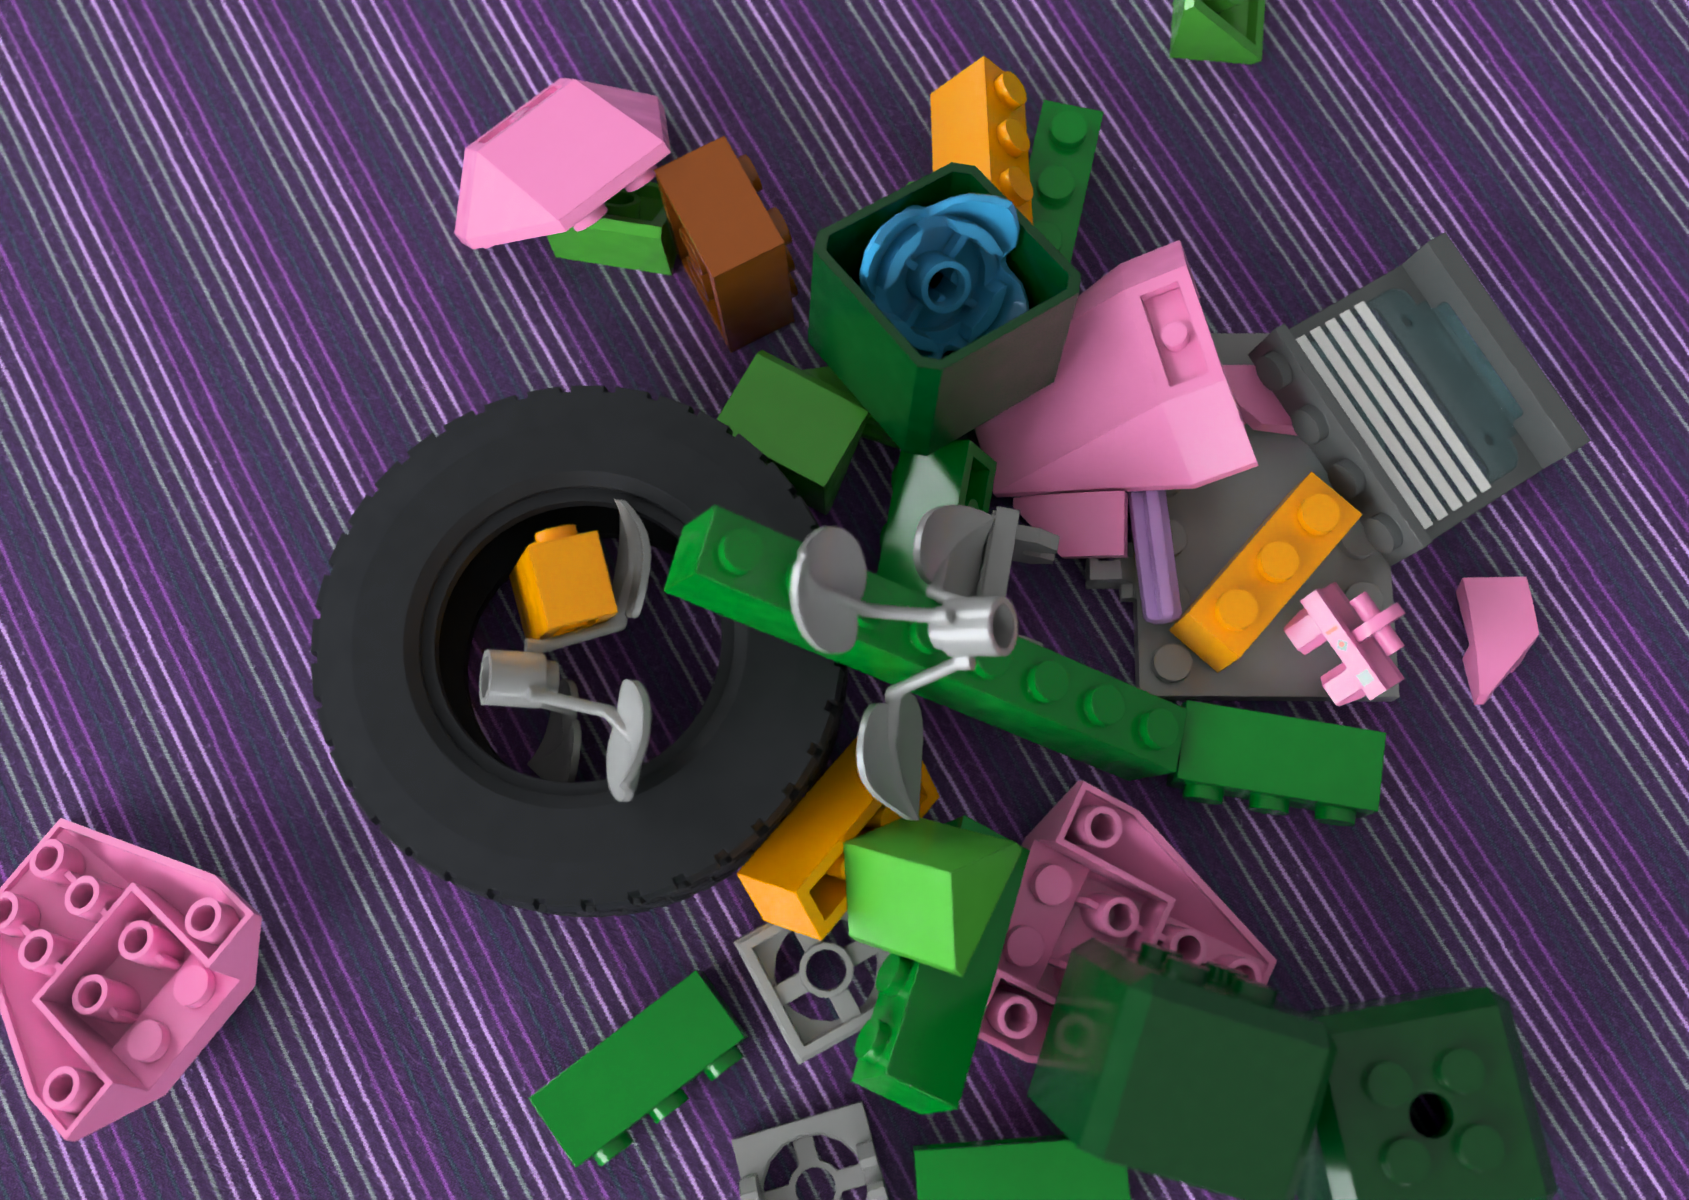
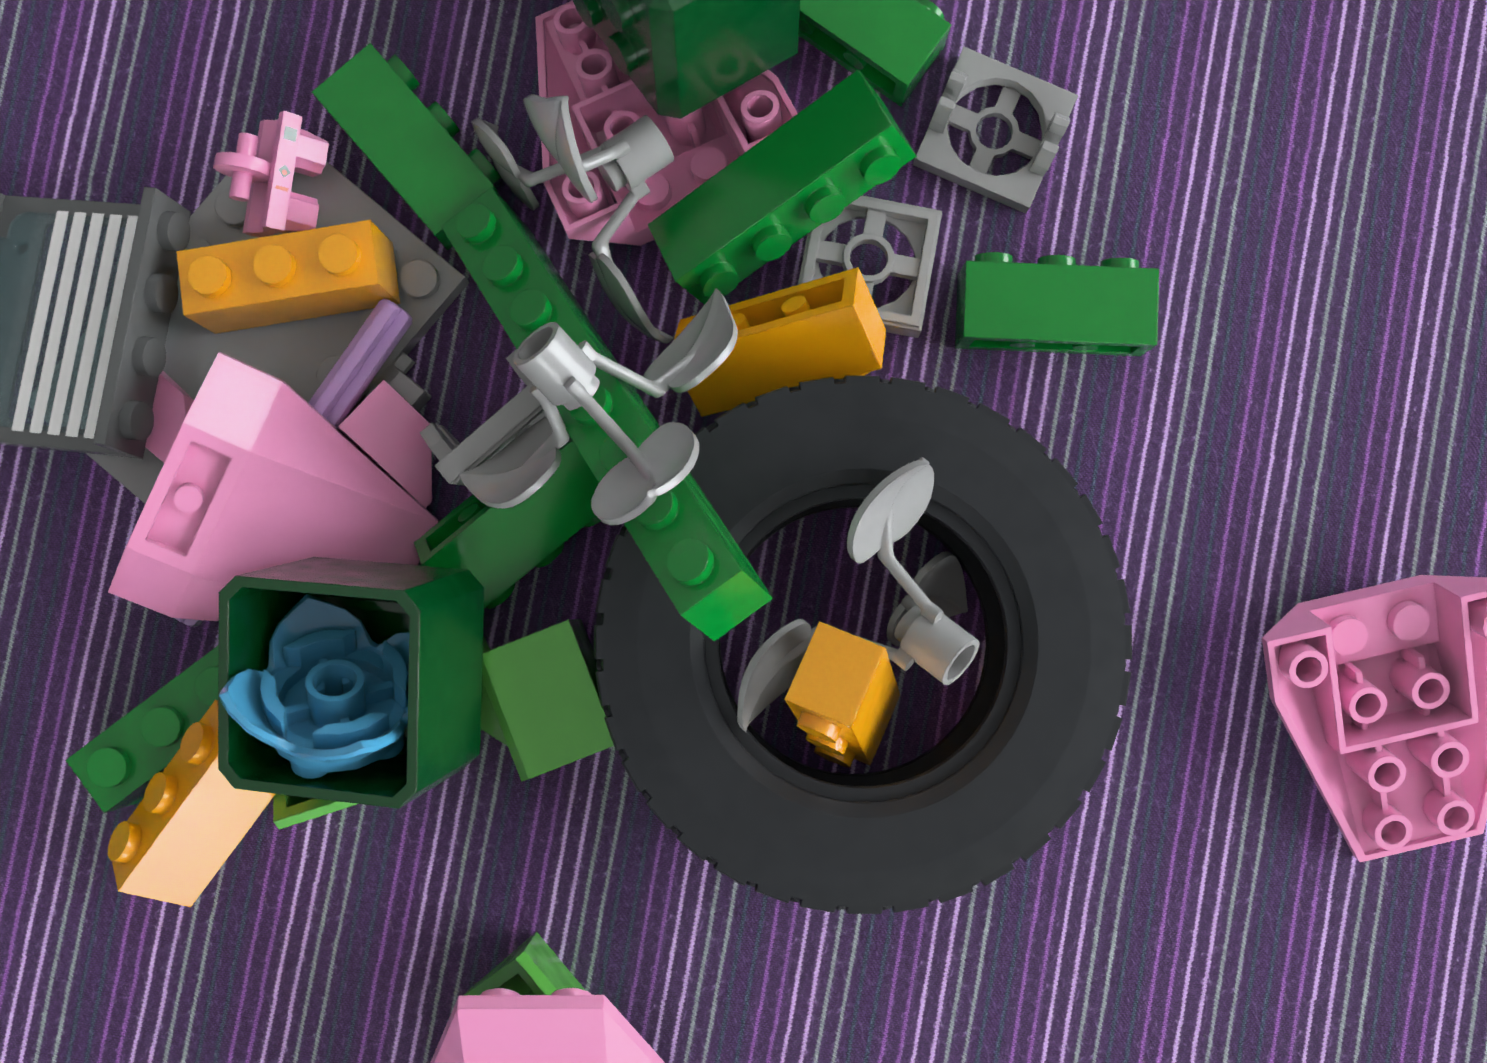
camera: 145 degrees left, 10 degrees up
dark orange brick [654,135,798,353] -> none
bright green slope [843,817,1022,977] -> none
bright pink slope [1456,576,1539,705] -> none
none -> light grey plant [471,94,674,344]

